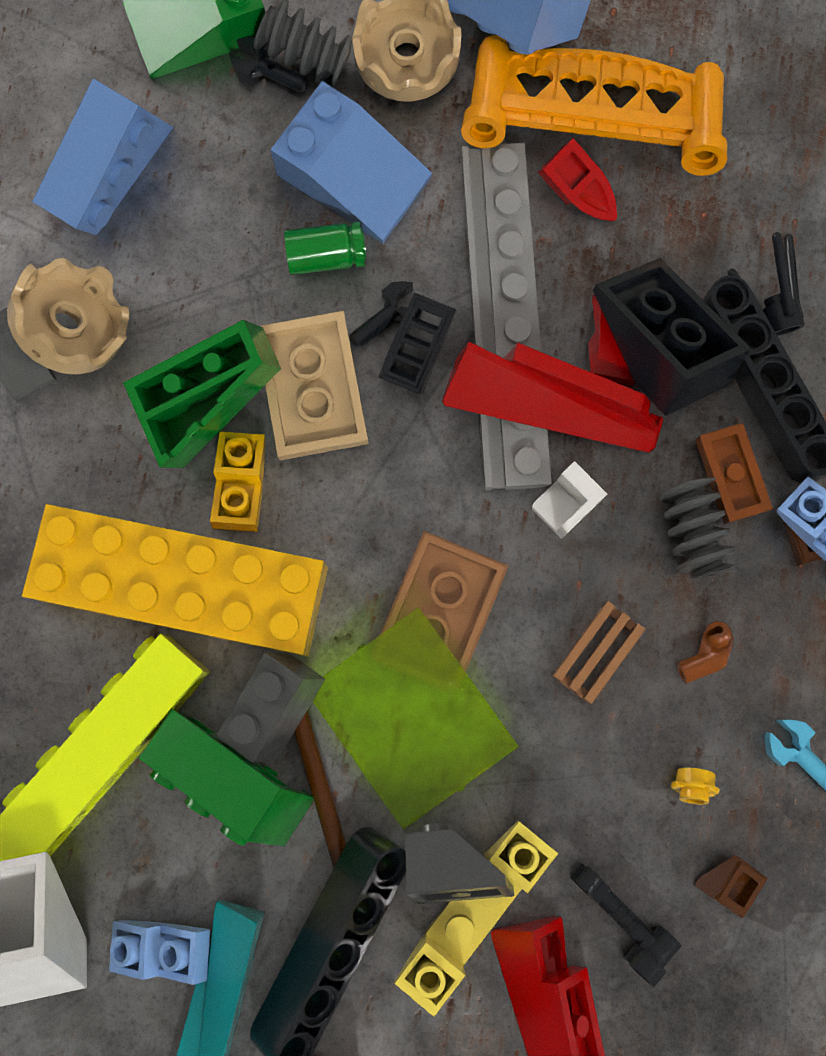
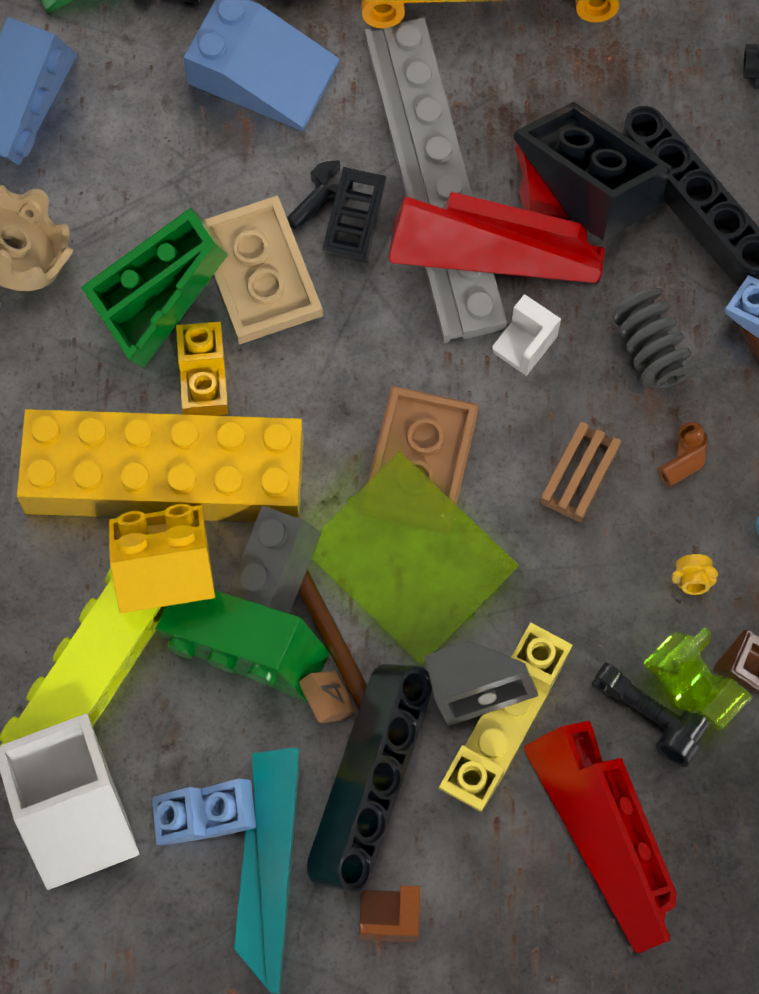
camera: 10 degrees left, 10 degrees down
green piece [284,222,367,275] -> none
red plate [537,138,617,221] -> none
dark orange plate [695,423,773,525] -> none
black plant [728,232,805,336] -> none
none -> yellow slope [109,504,215,613]
none -> medium nougat tile [299,671,357,723]
none -> clear neon green piece [643,627,752,731]

